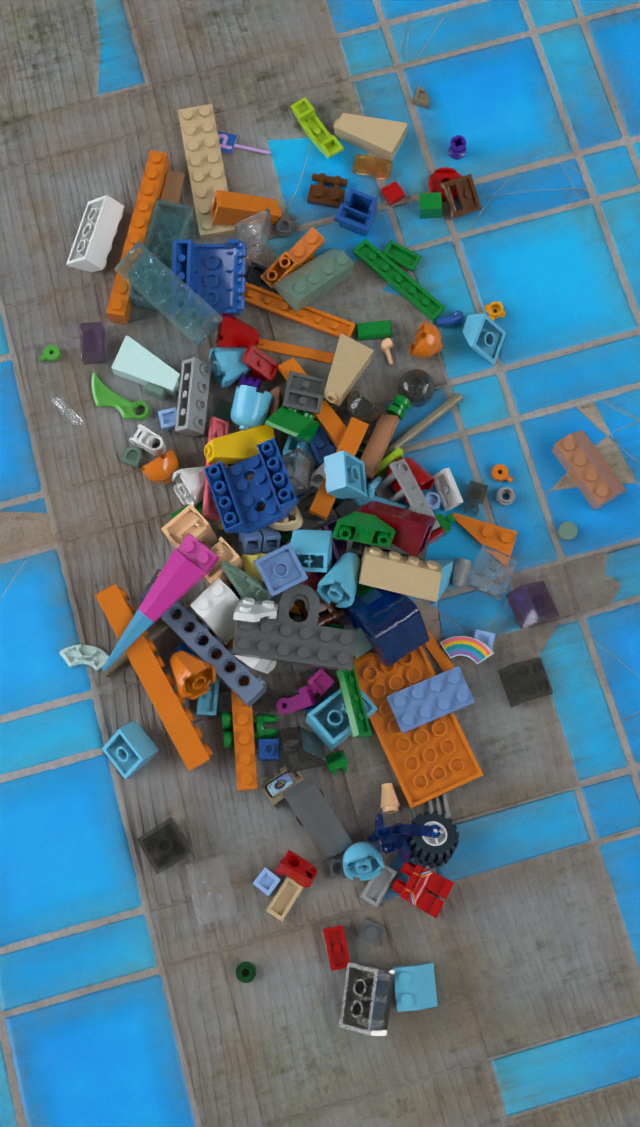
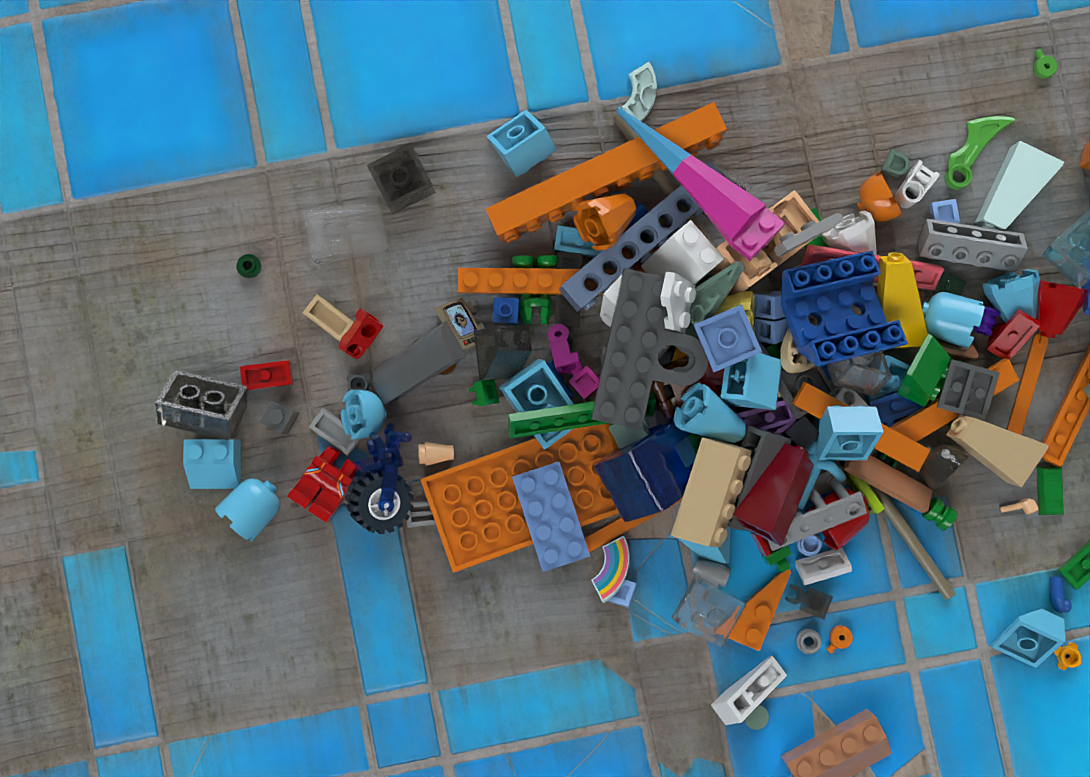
camera: 85 degrees right, 10 degrees up
clear axle [52,395,82,428] -> none
clear purple panel [80,322,106,365] -> none
sand green tile [144,383,166,402] -> none
light blue plate [252,867,281,896] -> none
green slope [332,511,395,548] -> none
clear smoke cylinder [397,369,435,408] -> none
orange cylinder [409,321,443,359] -> none
clear smoke bracket [498,657,553,708] -> none
clear purple slope [505,581,559,630] -> none
none -> medium azure cylinder [215,478,281,542]
none -> white slope [711,656,787,725]
none -> light grey hinge [774,213,843,258]

